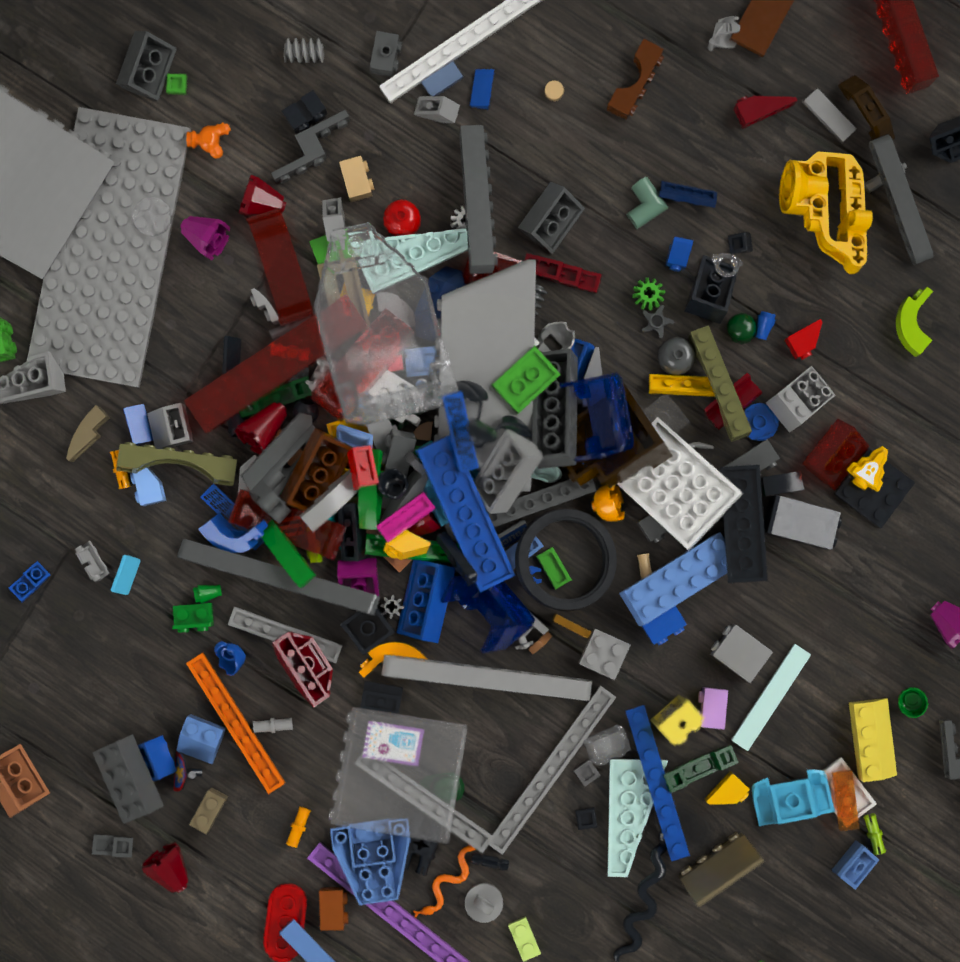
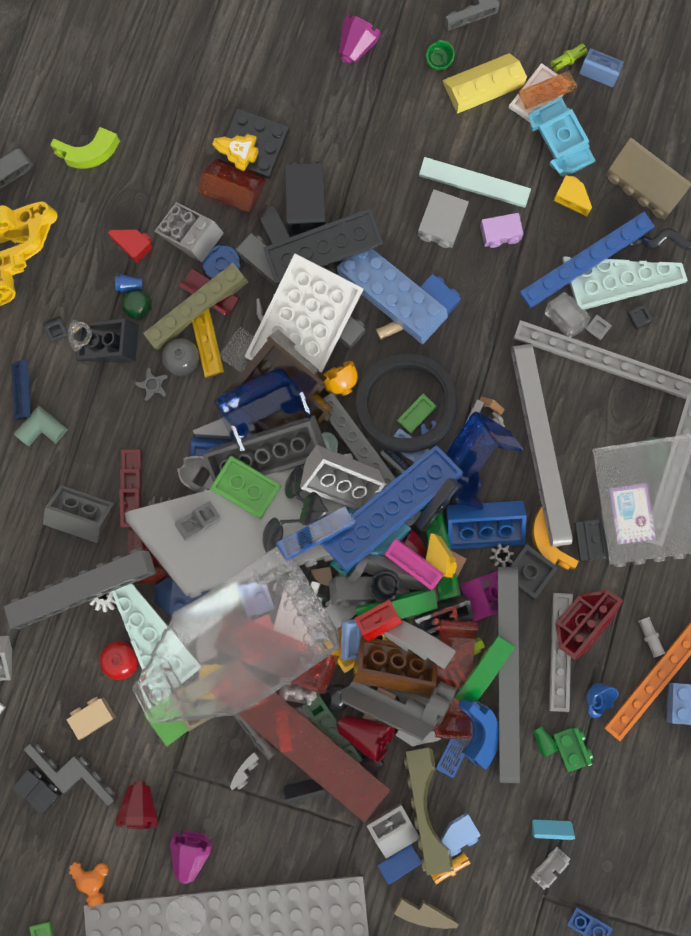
camera: 105 degrees left, 5 degrees down
clear red windscreen [246,208,314,326] -> none
light grey hinge [322,198,346,251] -> none
pearl gold tile [552,613,591,638] -> none
light grey brick [578,628,630,680] -> none
bright green gear [632,278,665,311] -> none
light yellow brick [650,695,704,745] -> none
dark green slope [663,745,739,793] -> none
blue slope [666,237,693,272] -> none
none -> dark grey slope [175,501,220,541]

